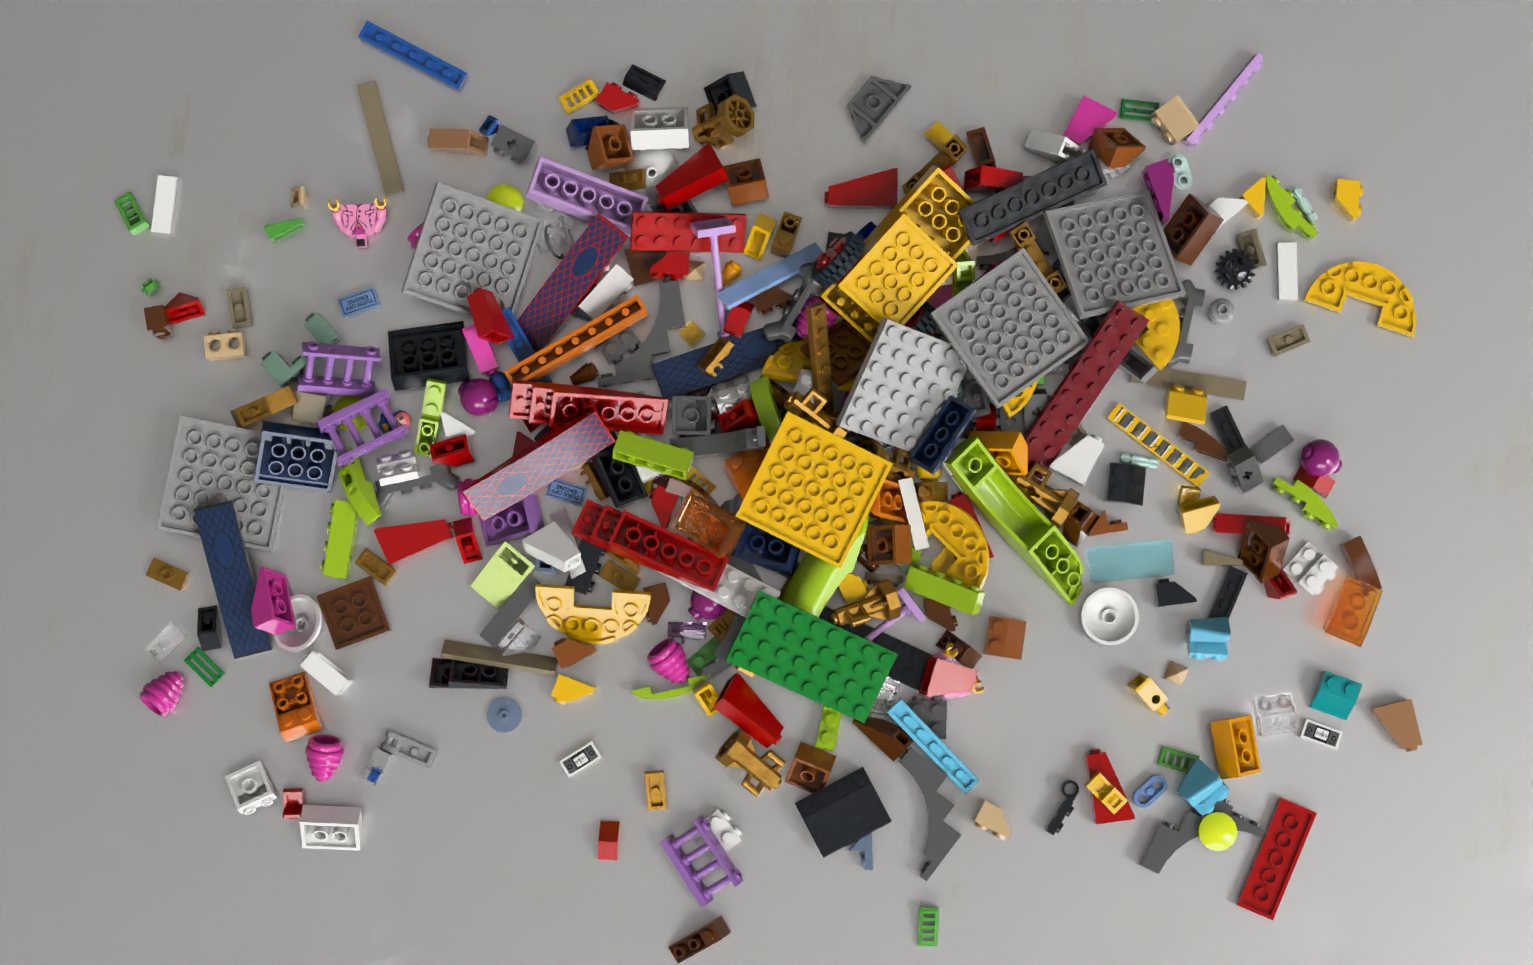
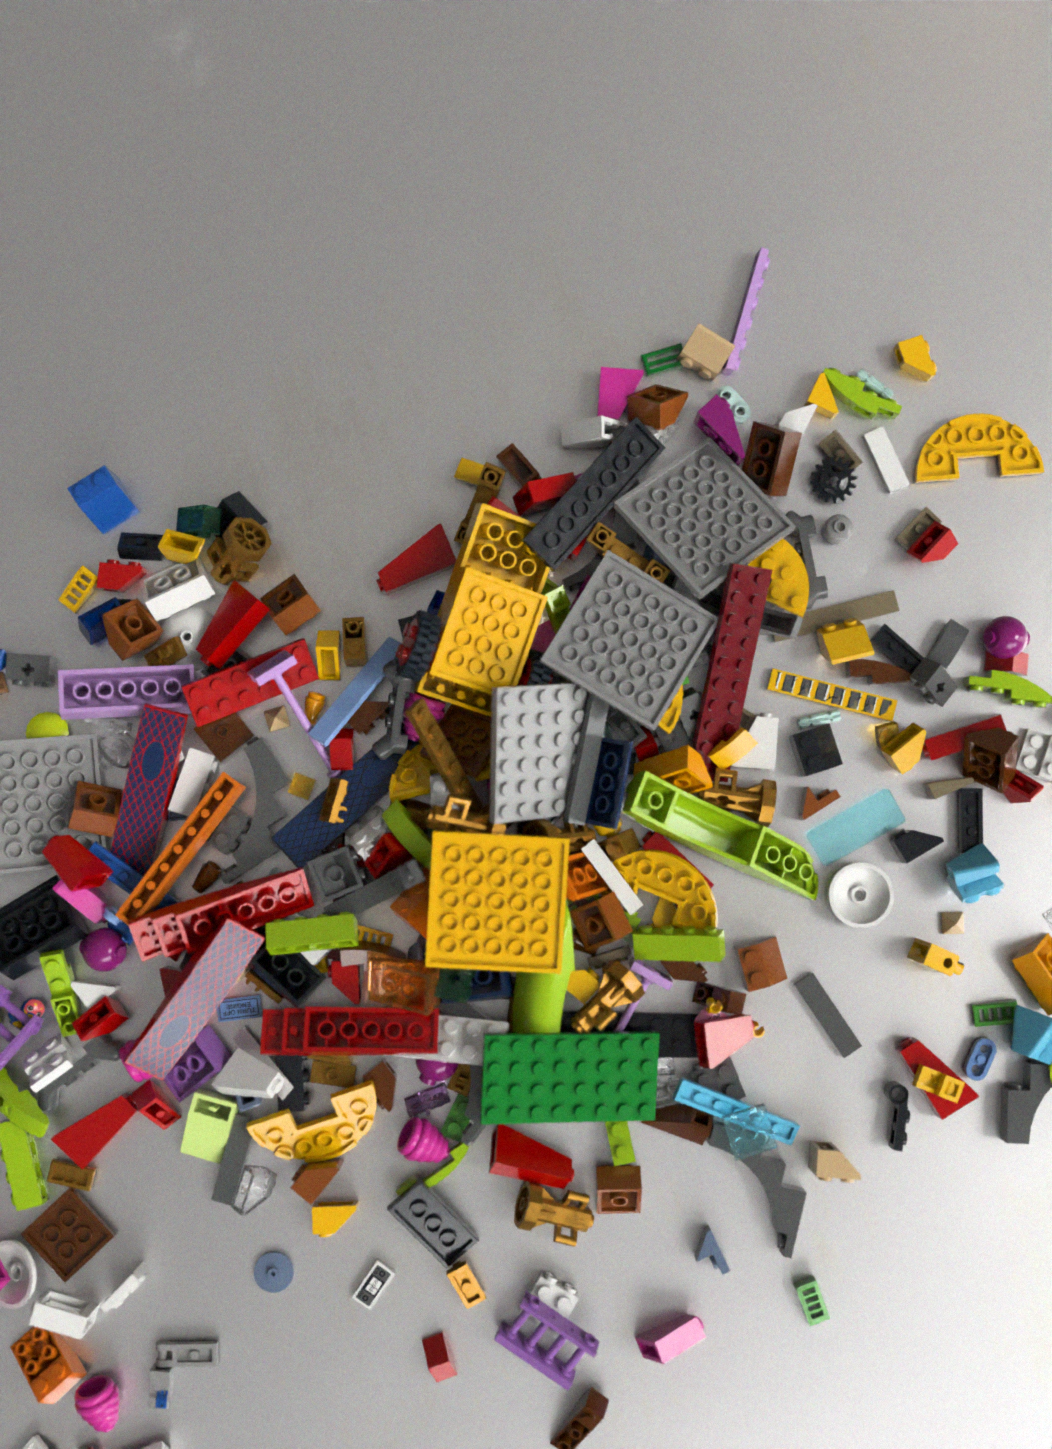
camera: 30 degrees left, 0 degrees up
black slope [429,658,509,689] -> none
dark tan tile [441,640,558,676] -> none
red slope [648,251,690,281] -> none
yellow slope [693,682,718,717] -> none
black slope [795,767,892,858] -> none
dark grey wing [847,76,912,143] -> none
reddish brown slope [1062,501,1100,548] -> none
none -> blue slope [67,465,140,534]
none -> dark orange slope [68,780,121,837]
none -> white plate [100,1262,149,1313]
none -> light blue plate [102,905,122,925]
none -> yellow slope [158,529,205,565]
none -> brick [176,504,222,539]
none -> tile [387,1178,479,1269]
none -> clear green brick [434,968,477,1004]
none -> dark grey tile [563,693,609,825]
none -> slope [635,1314,706,1364]
none -> yellow slope [707,727,758,769]
none -> clear light blue plate [721,1103,778,1161]
none -> dark grey tile [794,972,862,1058]
none -> red slope [906,521,958,563]

